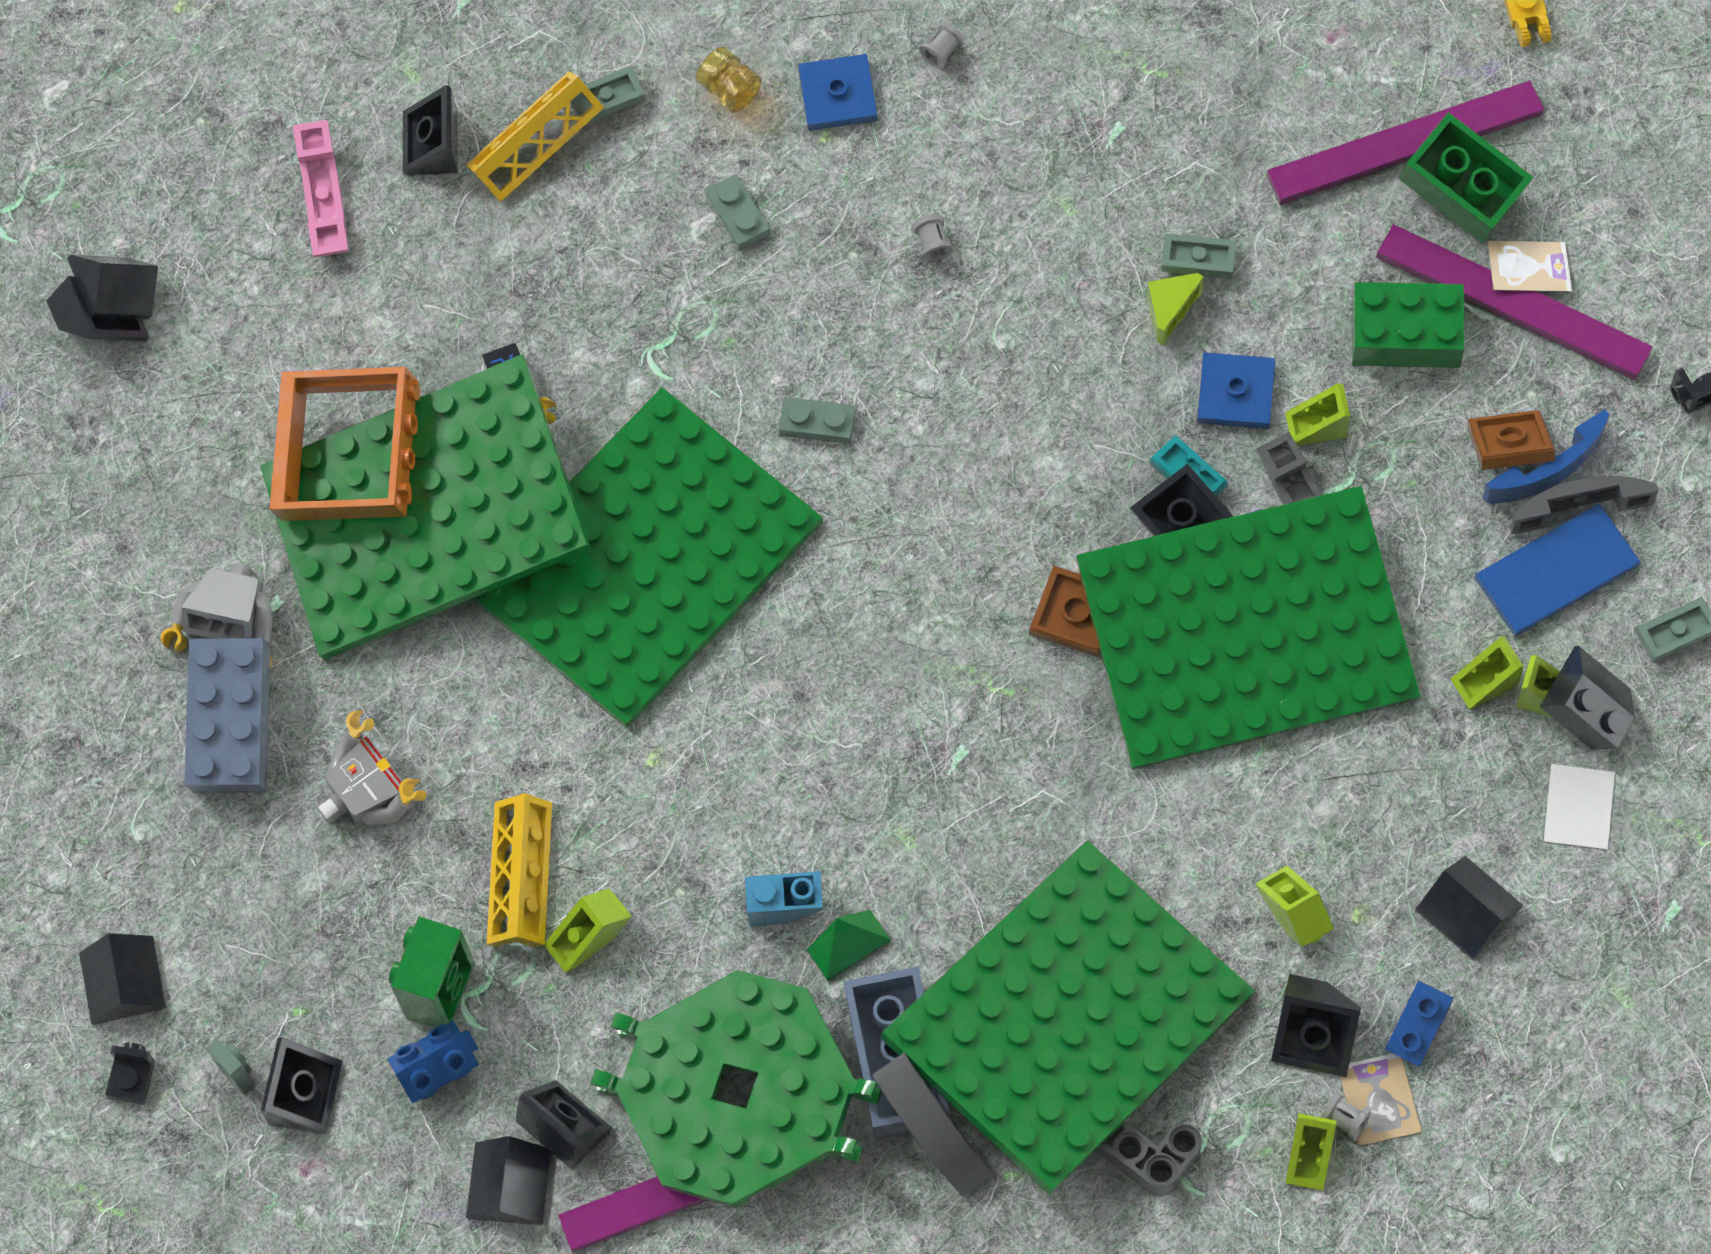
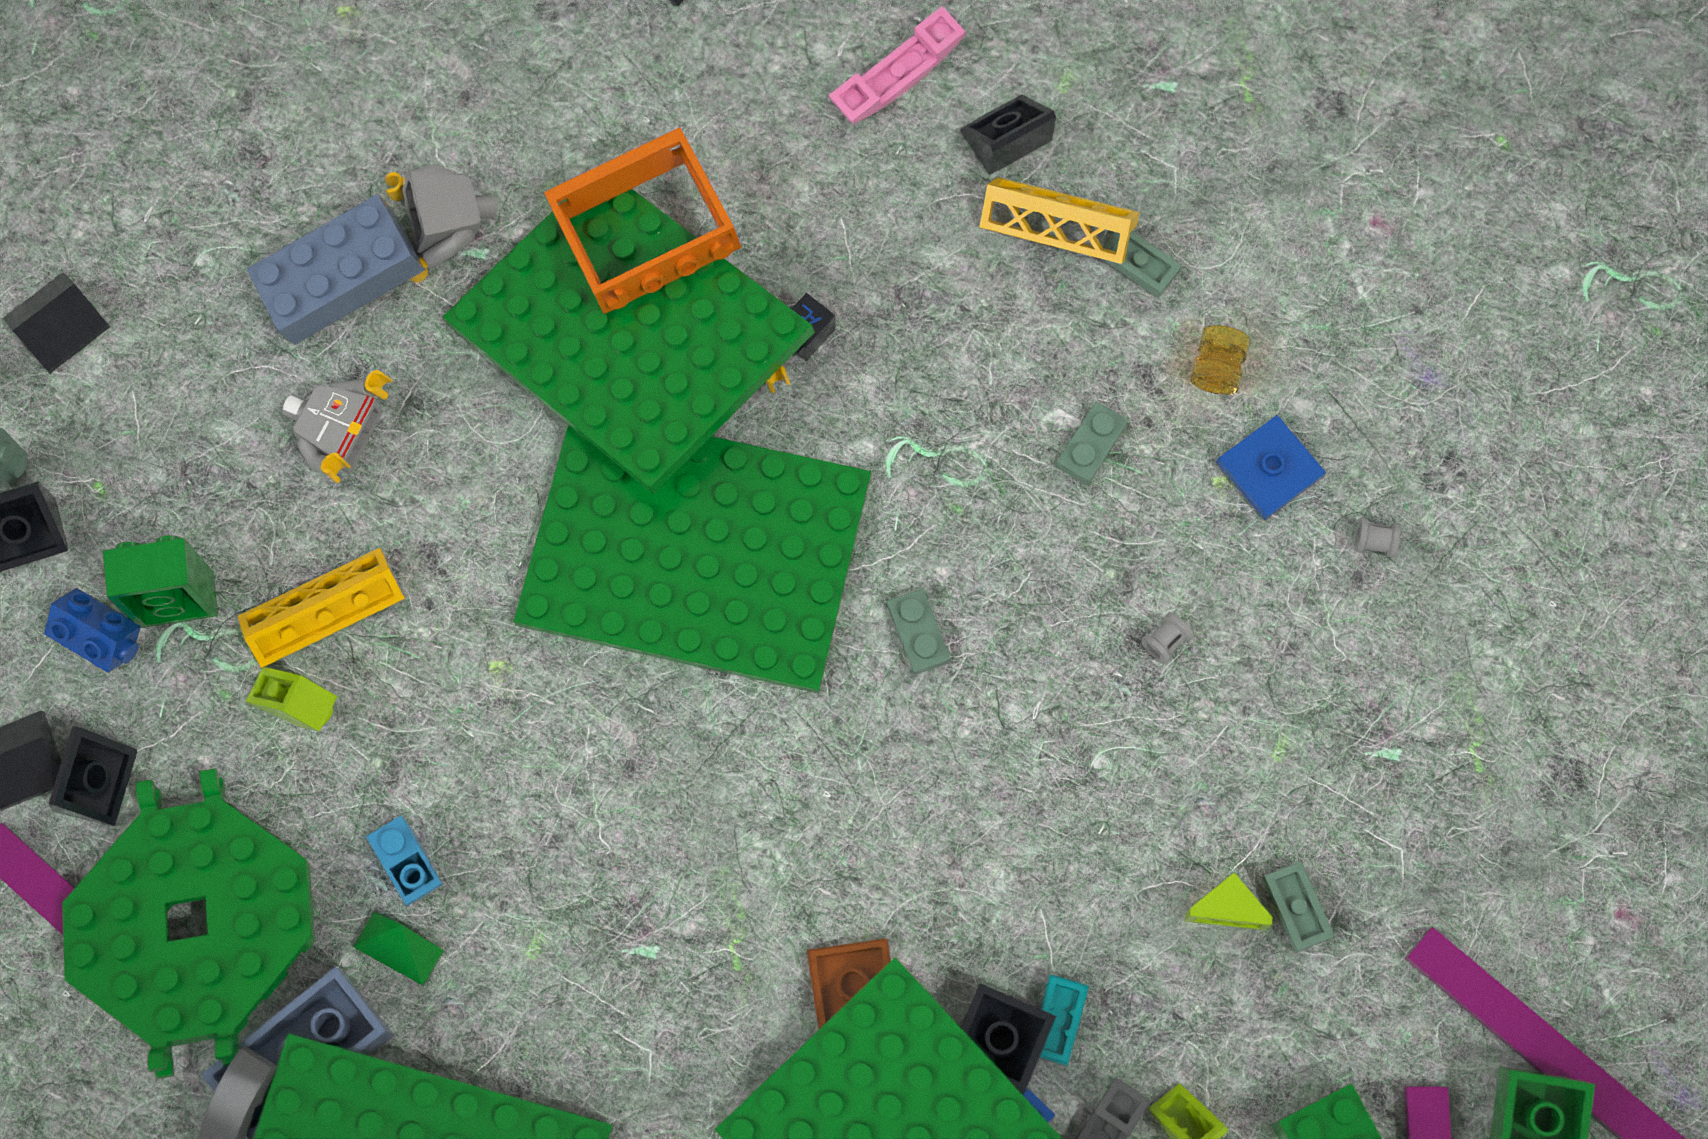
camera: 55 degrees right, 5 degrees up
blue plate [1197,352,1275,429] -> none

